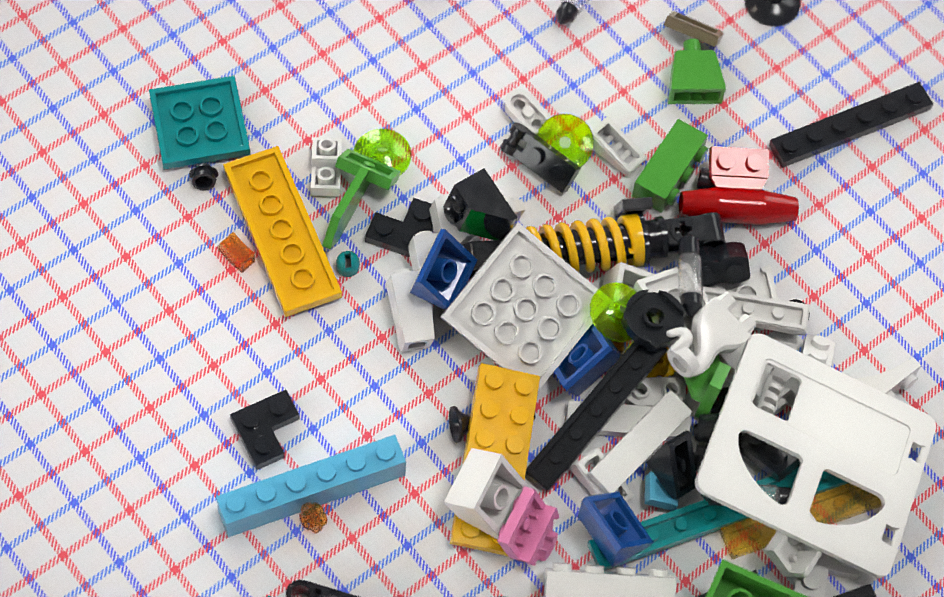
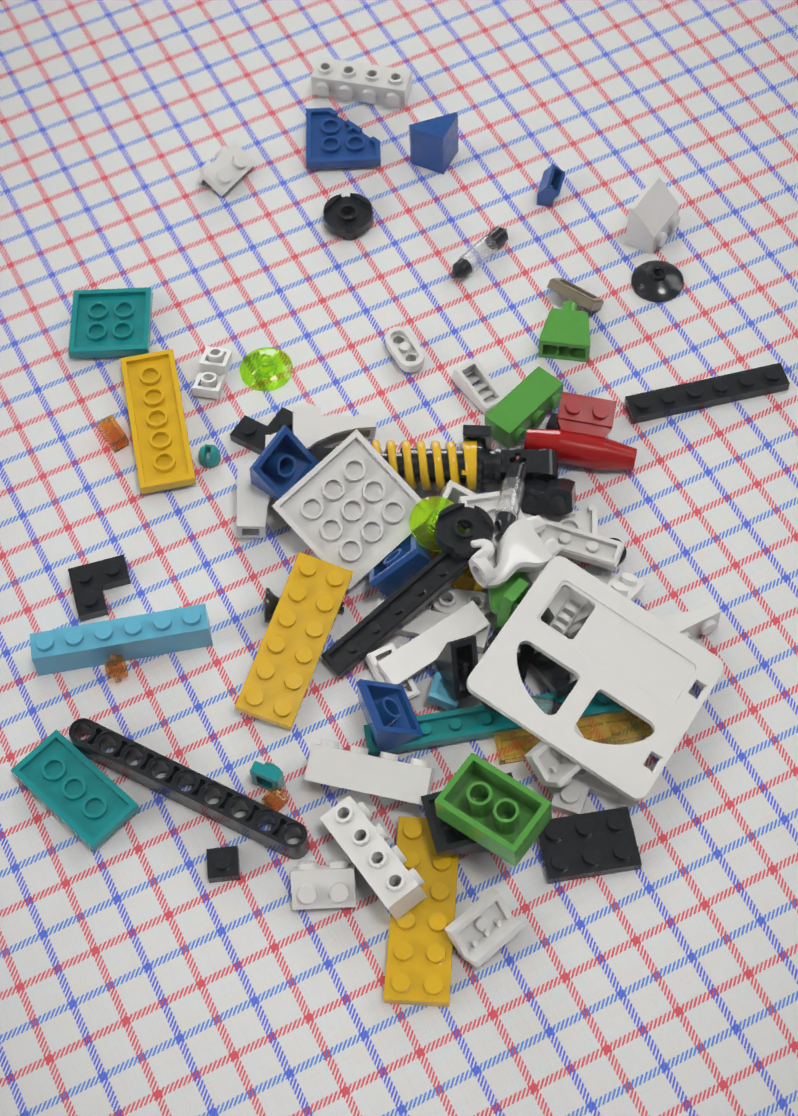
camera: 20 degrees right, 5 degrees down
black plate [189,163,218,190] -> none
bright green piece [322,149,401,249] -> none
black slope [443,168,518,240] -> none
white slope [444,448,530,539] -> none
bright pink slope [497,486,559,566] -> none
black plate [500,122,581,193] -> none
clear neon green dish [537,114,594,167] -> none

